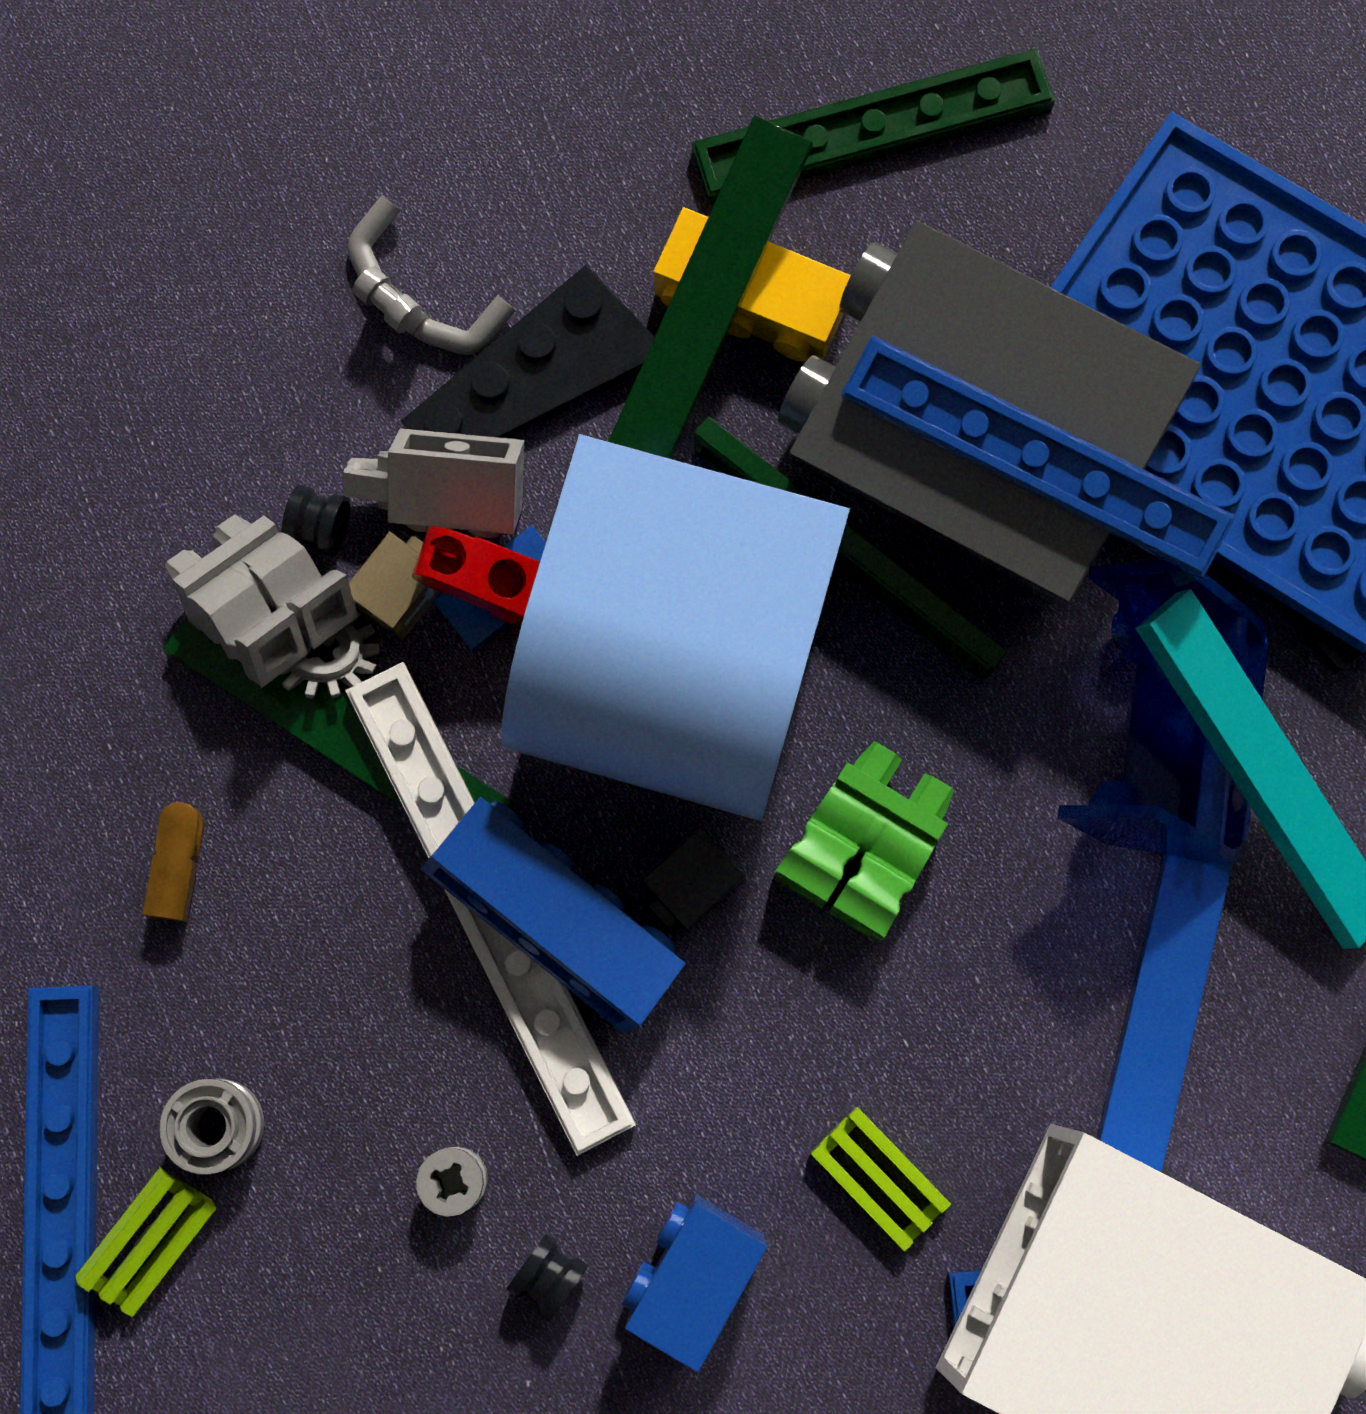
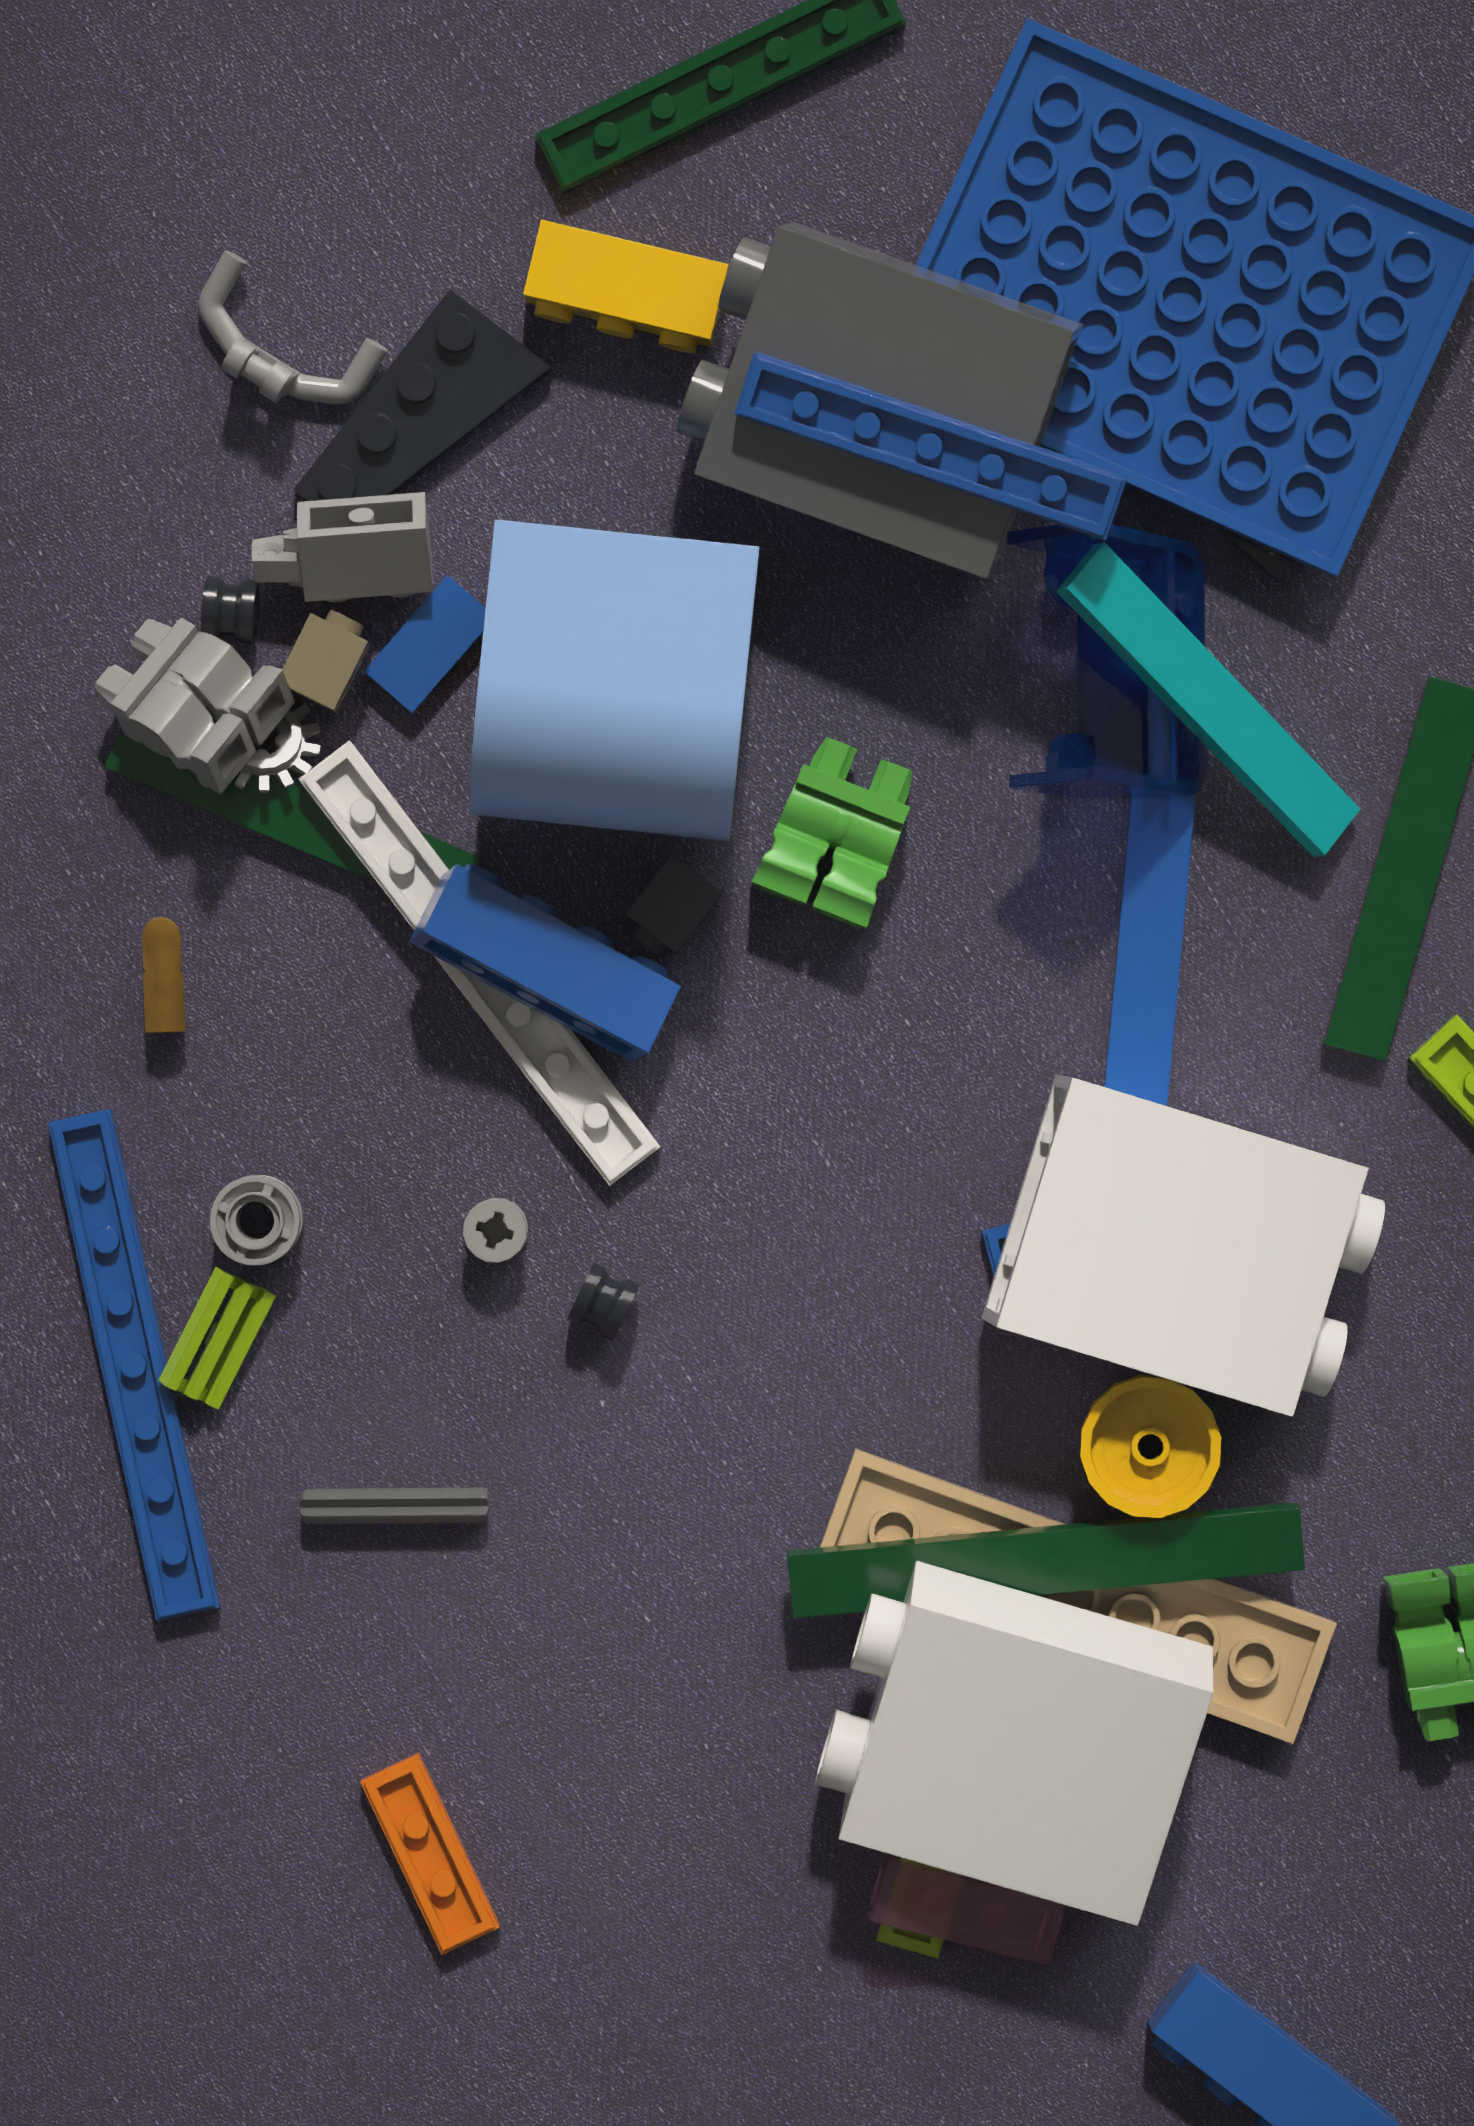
camera: 10 degrees left, 10 degrees up
red leg [412,526,540,624] -> none
dark green tile [608,115,814,459] -> none
blue brick [621,1194,768,1372] -> none
dark green tile [694,416,1008,680] -> none
lime tile [810,1107,951,1252] -> none

